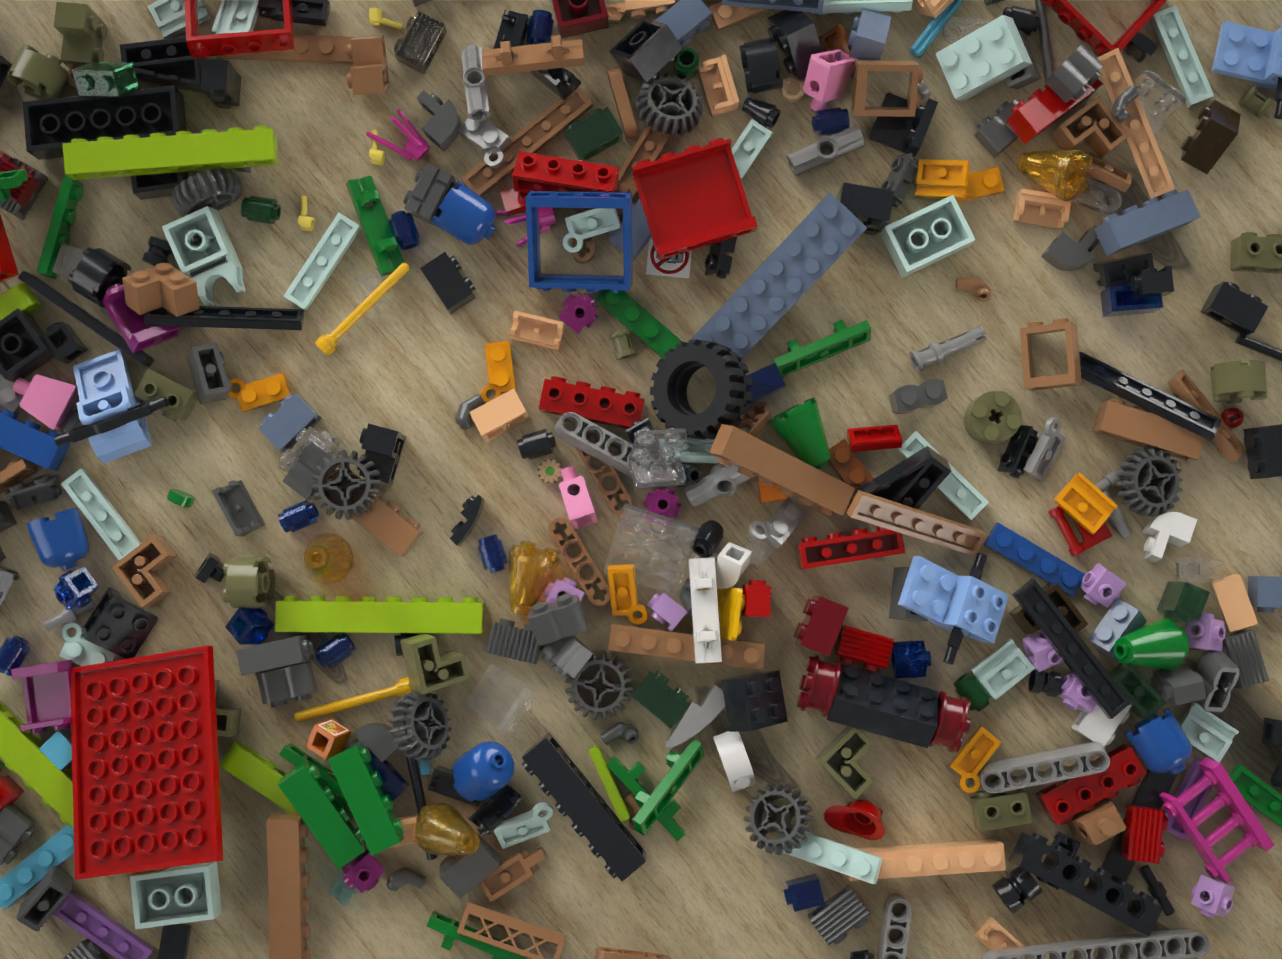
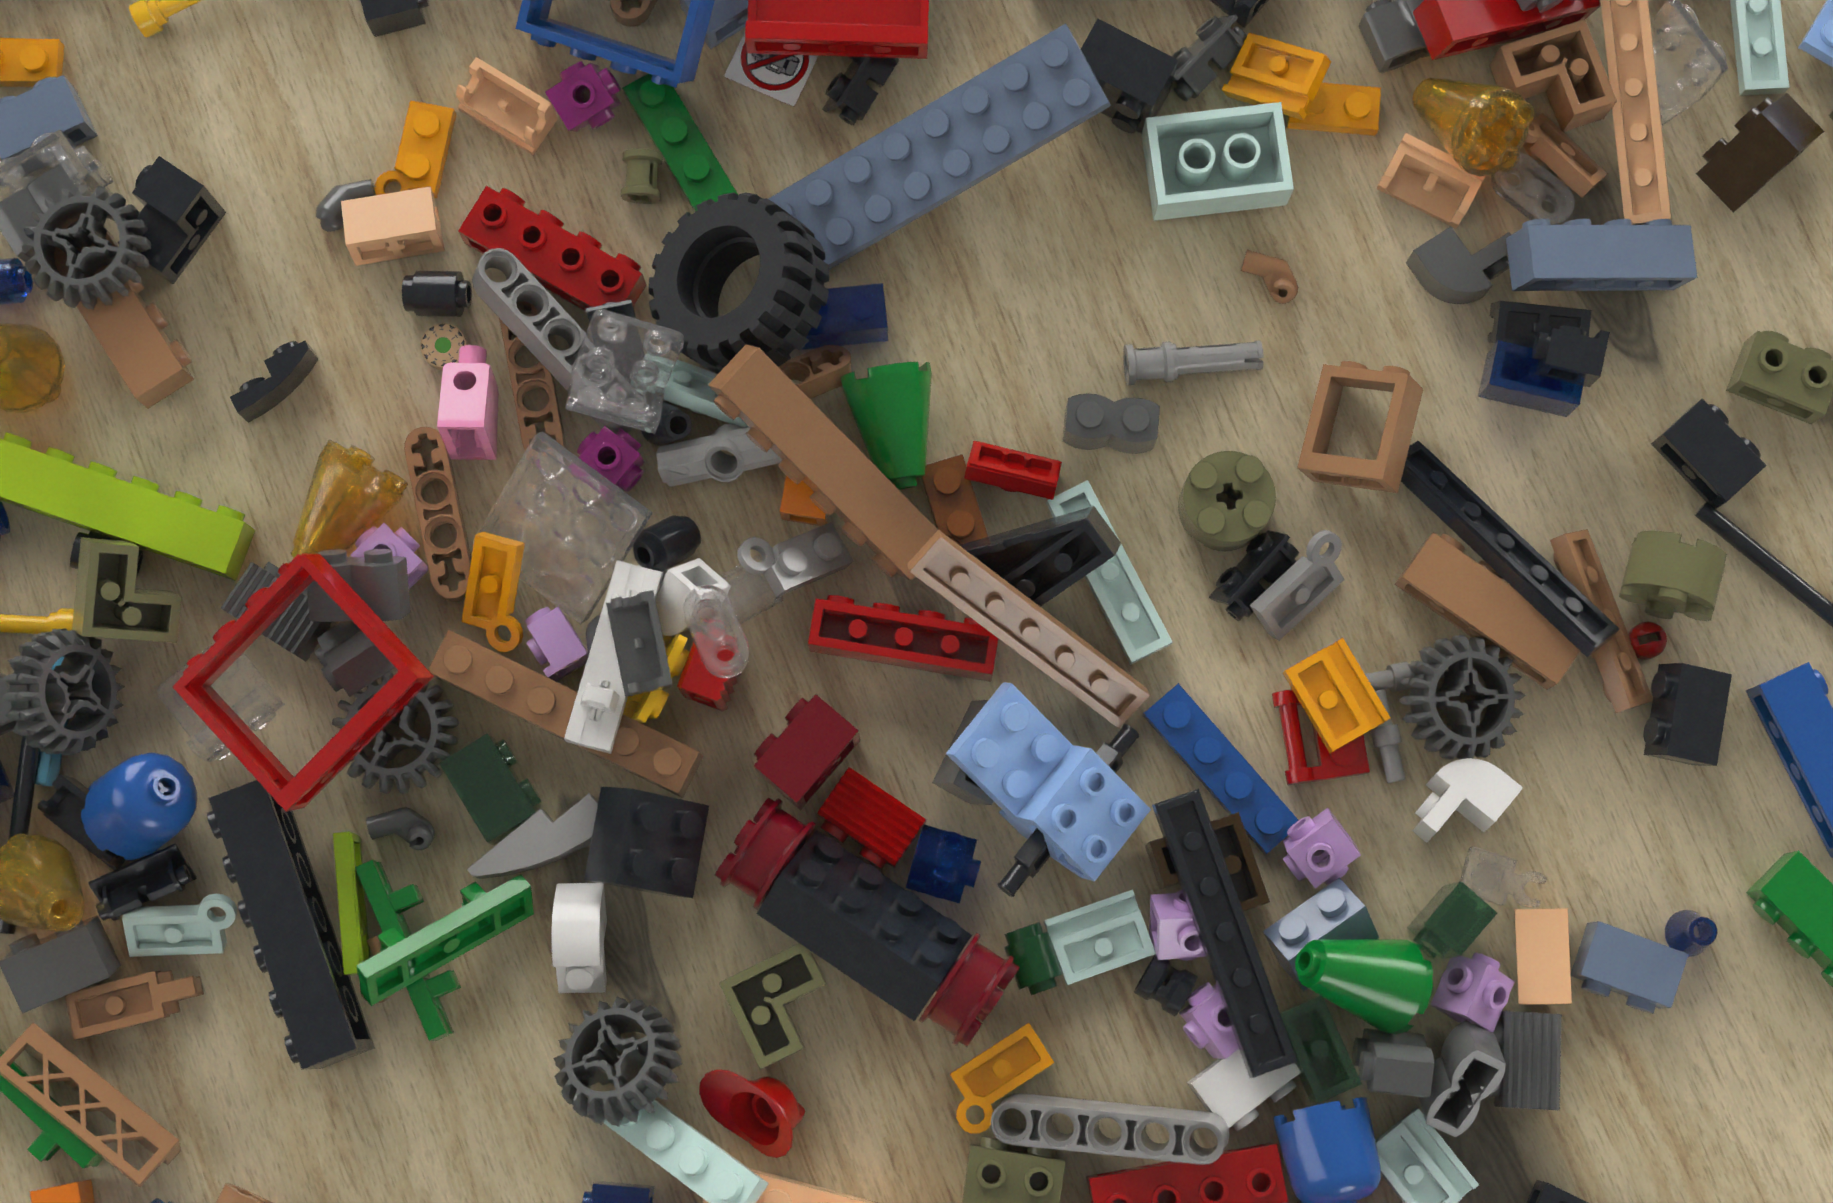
camera: 20 degrees right, 5 degrees down
clear blue brick [477,534,509,574] -> none
green hinge [773,320,871,378] -> none
dark grey arm [1111,85,1140,123] -> none
none -> red window [172,553,434,812]
none -> dark grey hinge [606,590,672,697]
none -> clear plate [683,585,749,678]

